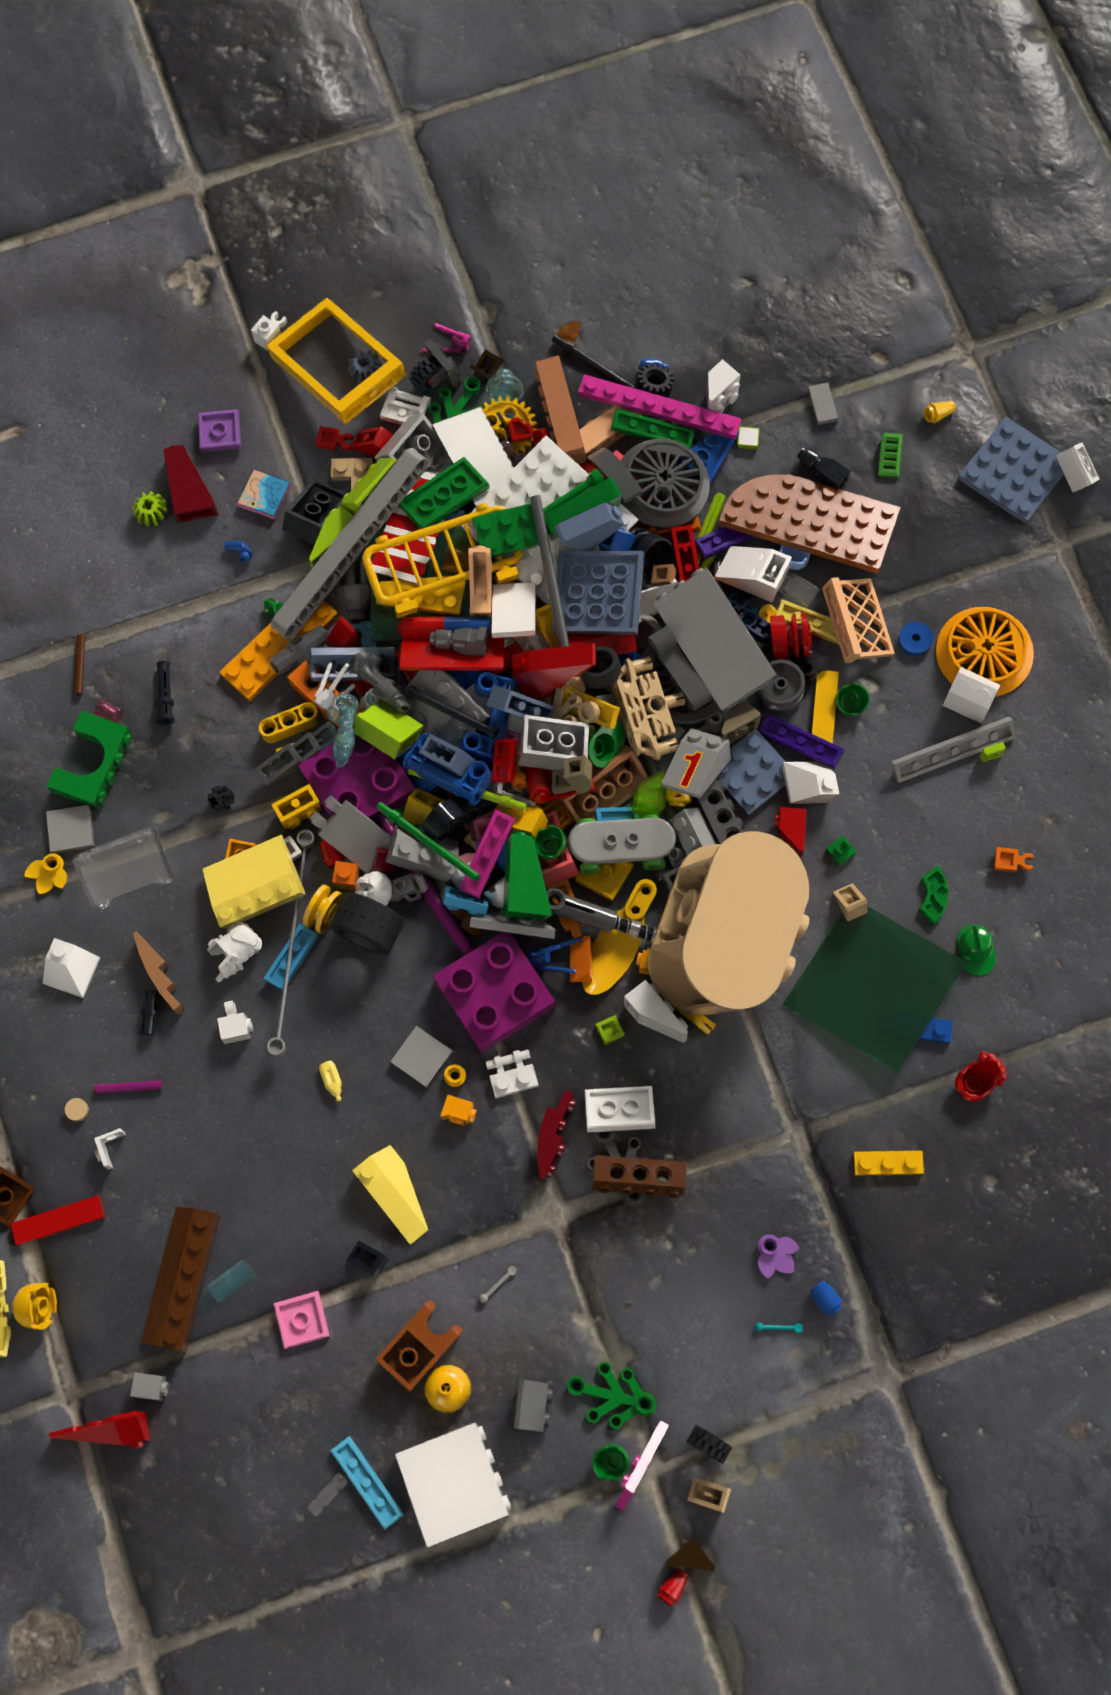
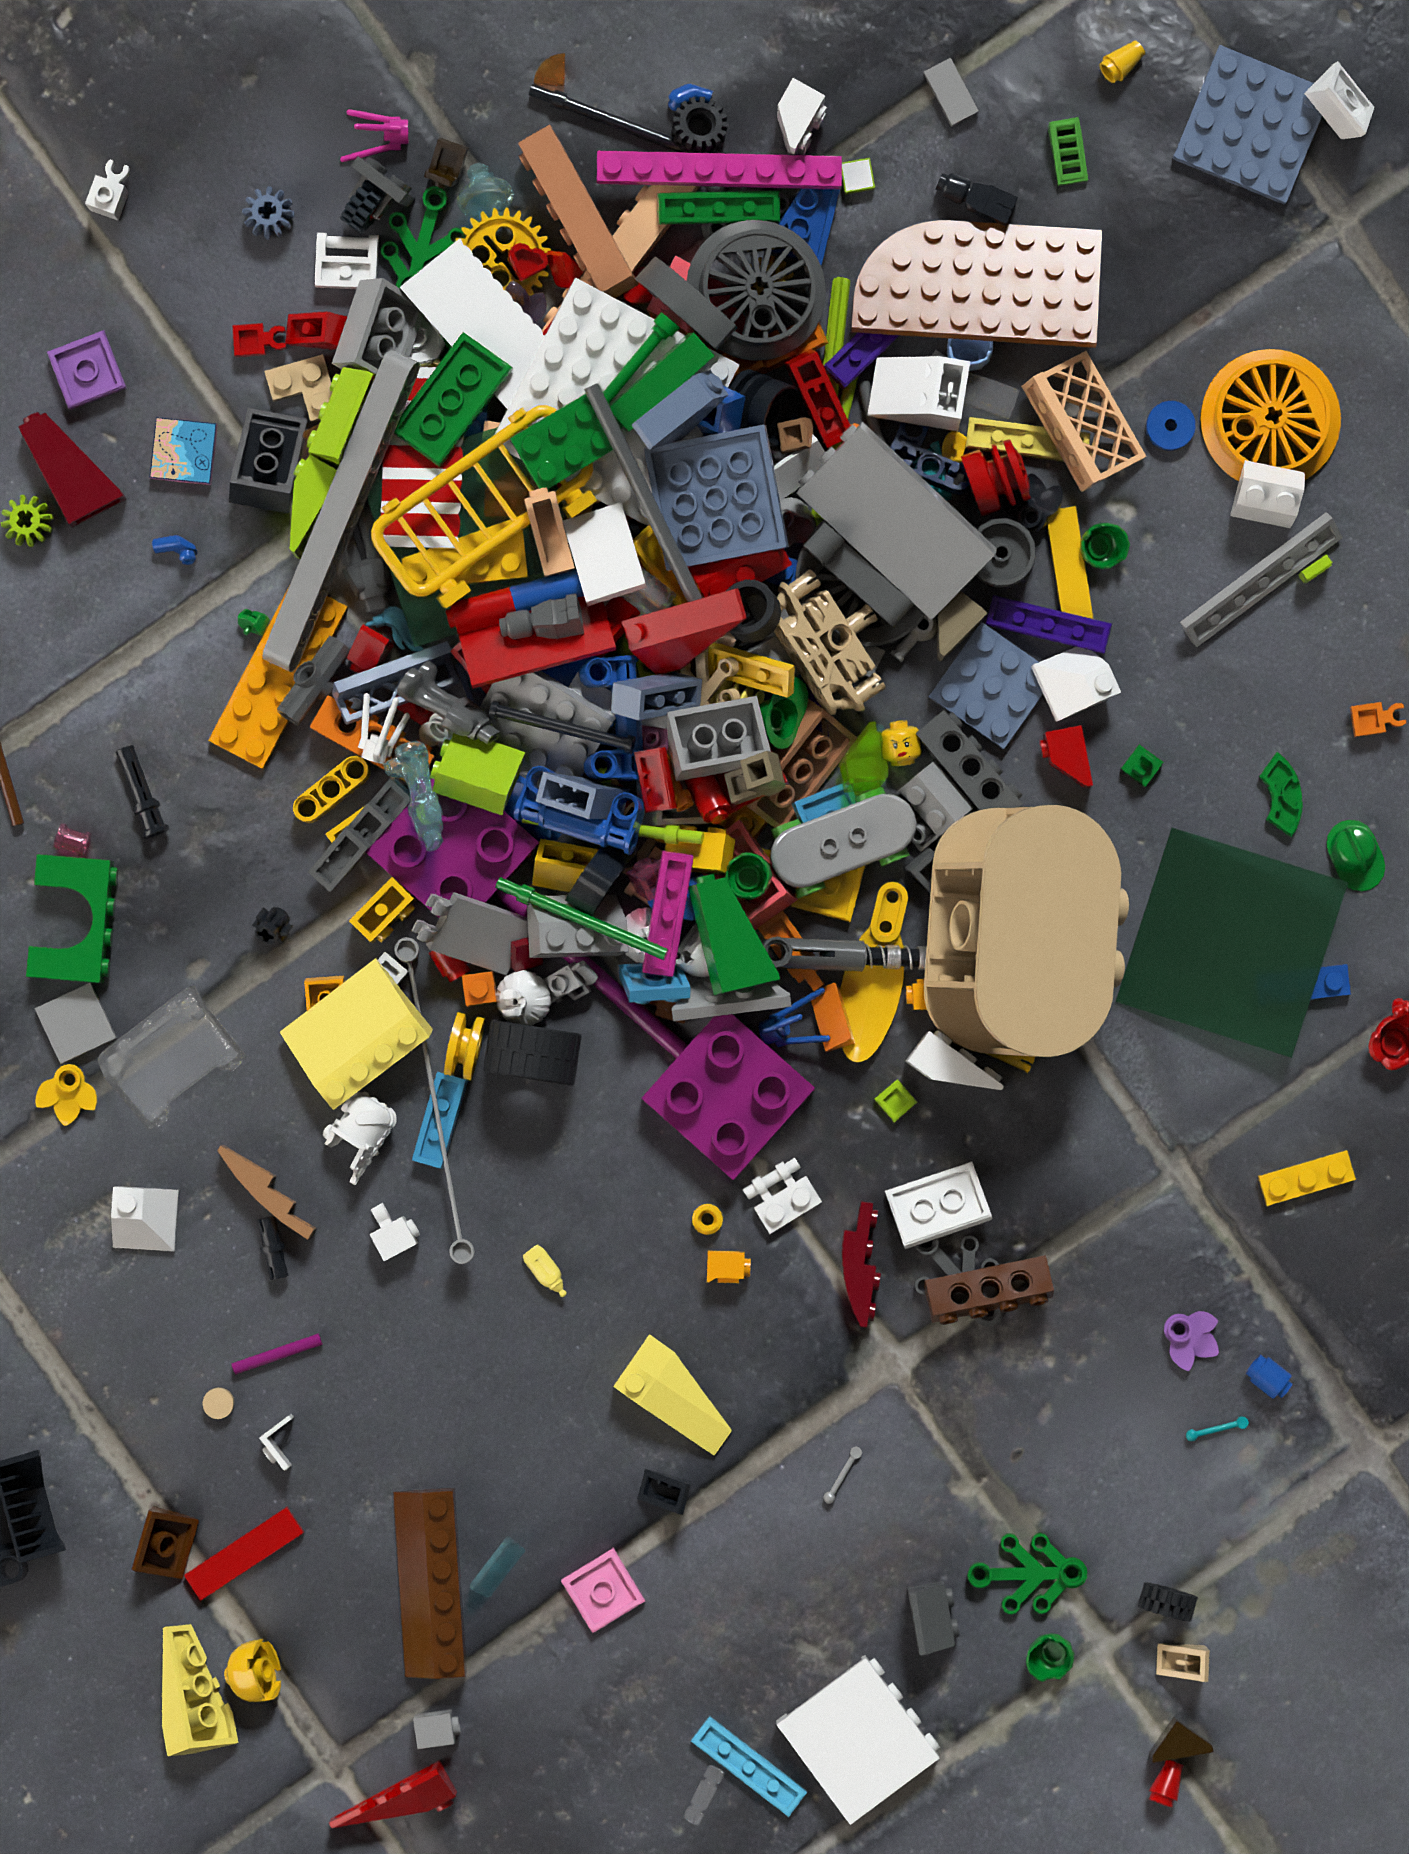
camera: 15 degrees left, 15 degrees up
yellow window [266,298,406,425] -> none
dark orange brick [375,1300,463,1393] -> none
light grey tile [390,1026,453,1088] -> none
yellow cylinder [425,1365,471,1413] -> none
tan tile [578,701,600,723] -> none
wing [615,1421,668,1511] -> none
light grey slope [661,728,731,798] -> none
tan slope [833,883,868,922] -> none

